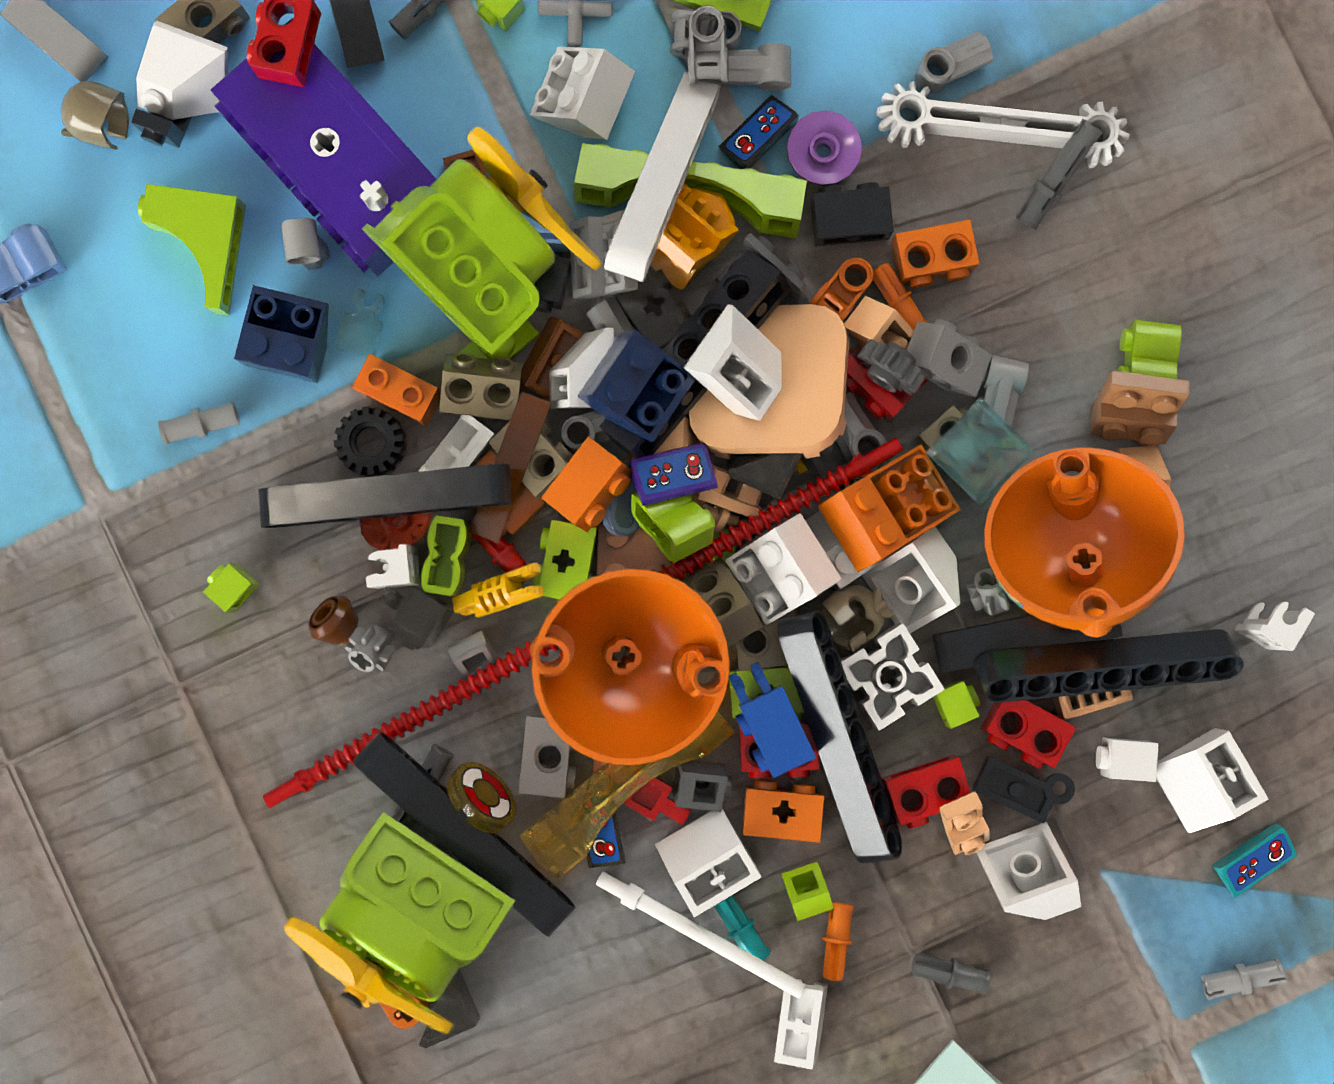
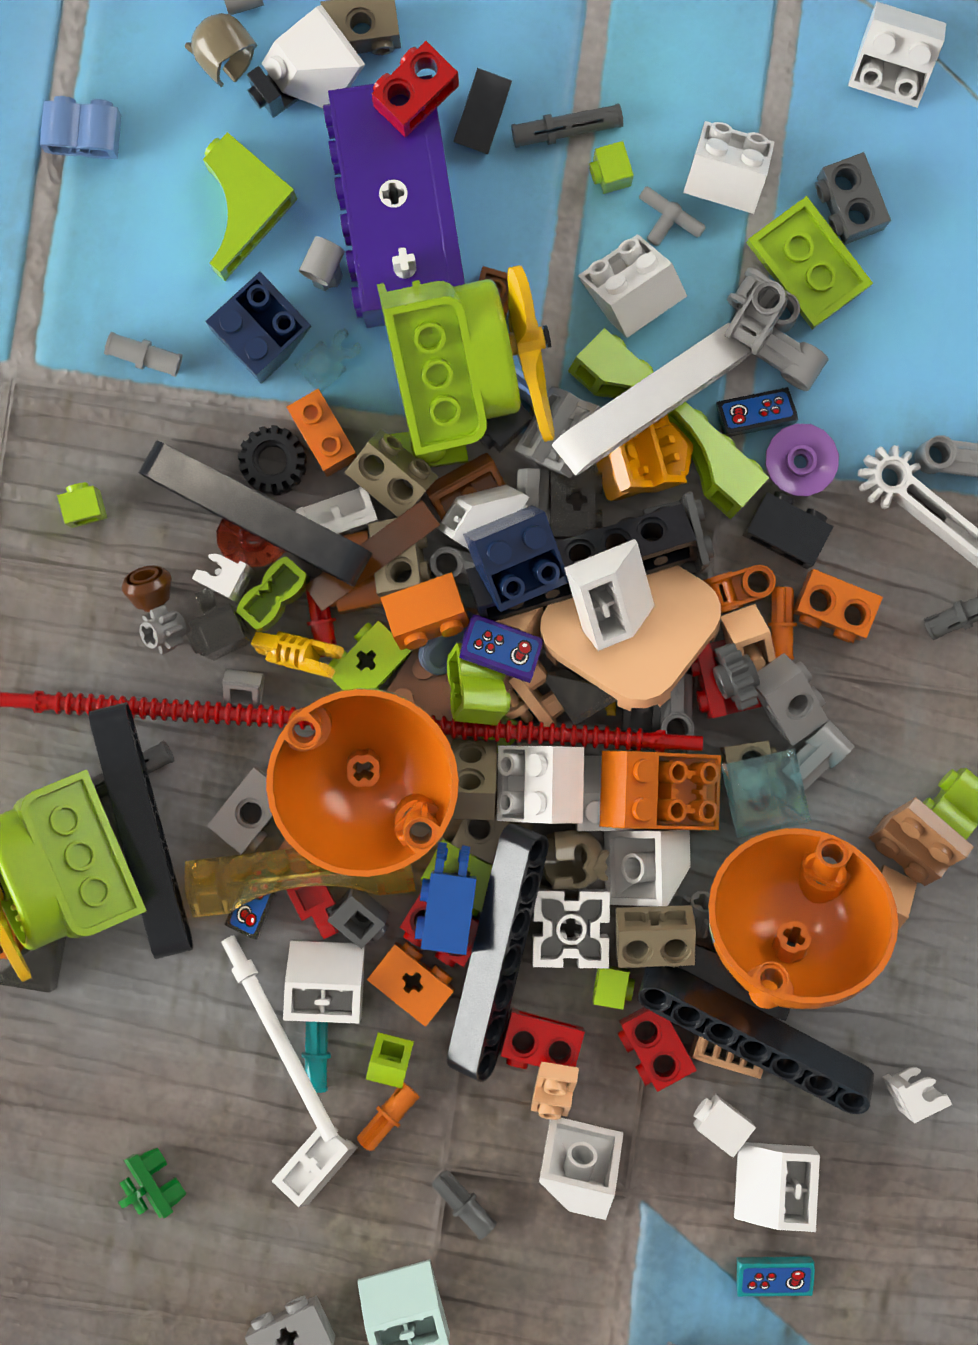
camera: 30 degrees right, 0 degrees up
clear yellow tile [447,761,516,833] -> none
black hinge [972,755,1075,824] -> none
none -> dark tan brick [616,905,696,968]

